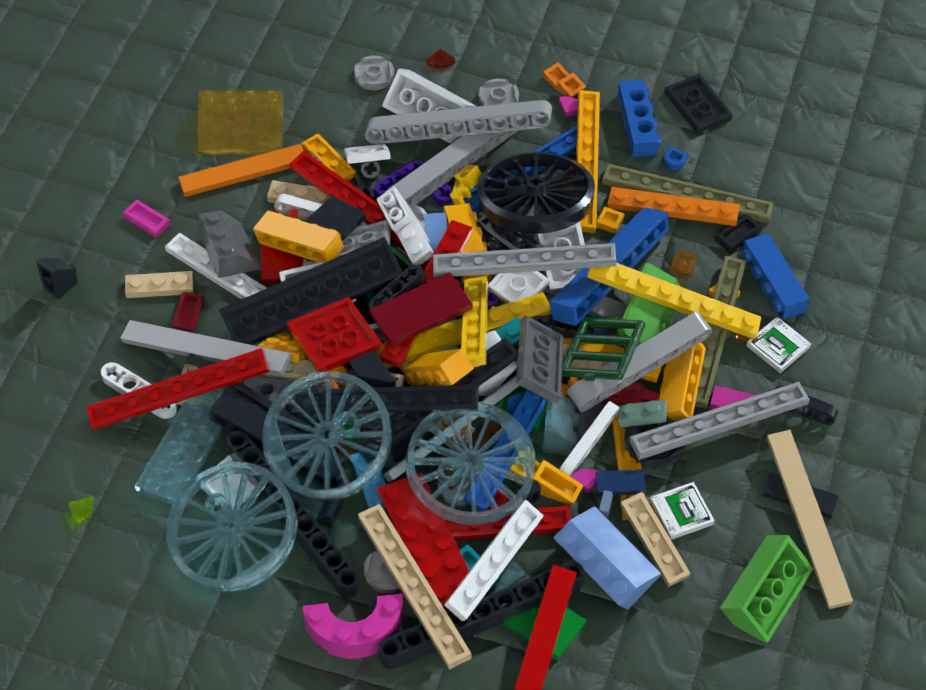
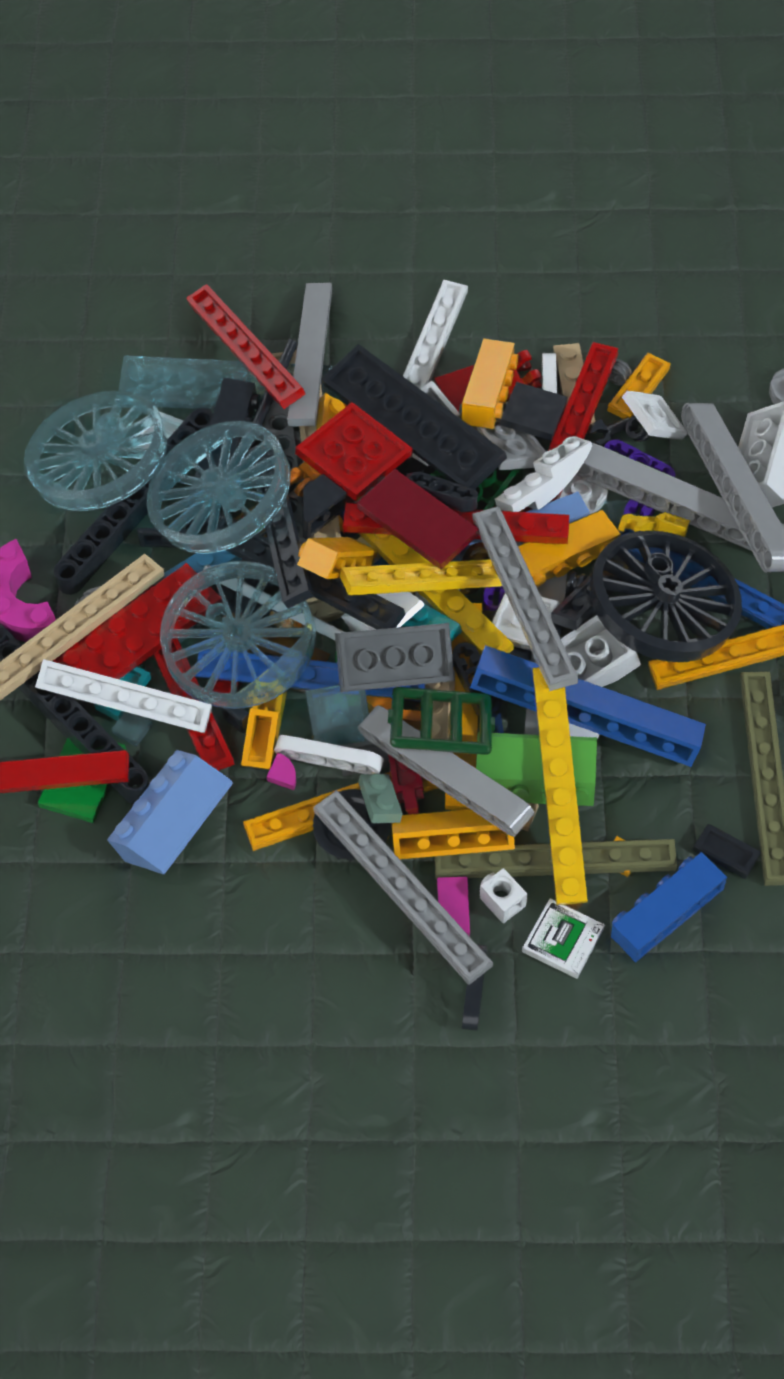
camera: 75 degrees right, 5 degrees up
black slope [36,258,78,299] -> none
clear neon green tile [69,496,94,526] -> none
white beam [101,363,177,419] -> none
dark pink tile [122,200,170,238] -> none
tan plate [125,271,193,298] -> none
dark red tile [171,292,205,333] -> none
orange tile [178,144,304,197] -> none
clear yellow slope [198,90,285,154] -> none
dark grey slope [199,210,261,278] -> none
dark blue tile [595,469,646,496] -> none
light orange tile [596,207,625,234] -> none
sand blue tile [599,490,613,519] -> none
orange plate [608,187,740,226] -> none
tan plate [620,492,691,587] -> none
white tile [650,482,714,540] -> none
clear orange plate [670,250,699,277] -> none
bright green slope [720,535,813,643] -> none
black tile [762,473,839,519] -> none
tan tile [767,430,853,610] -> none
none -> white brick [480,868,527,924]

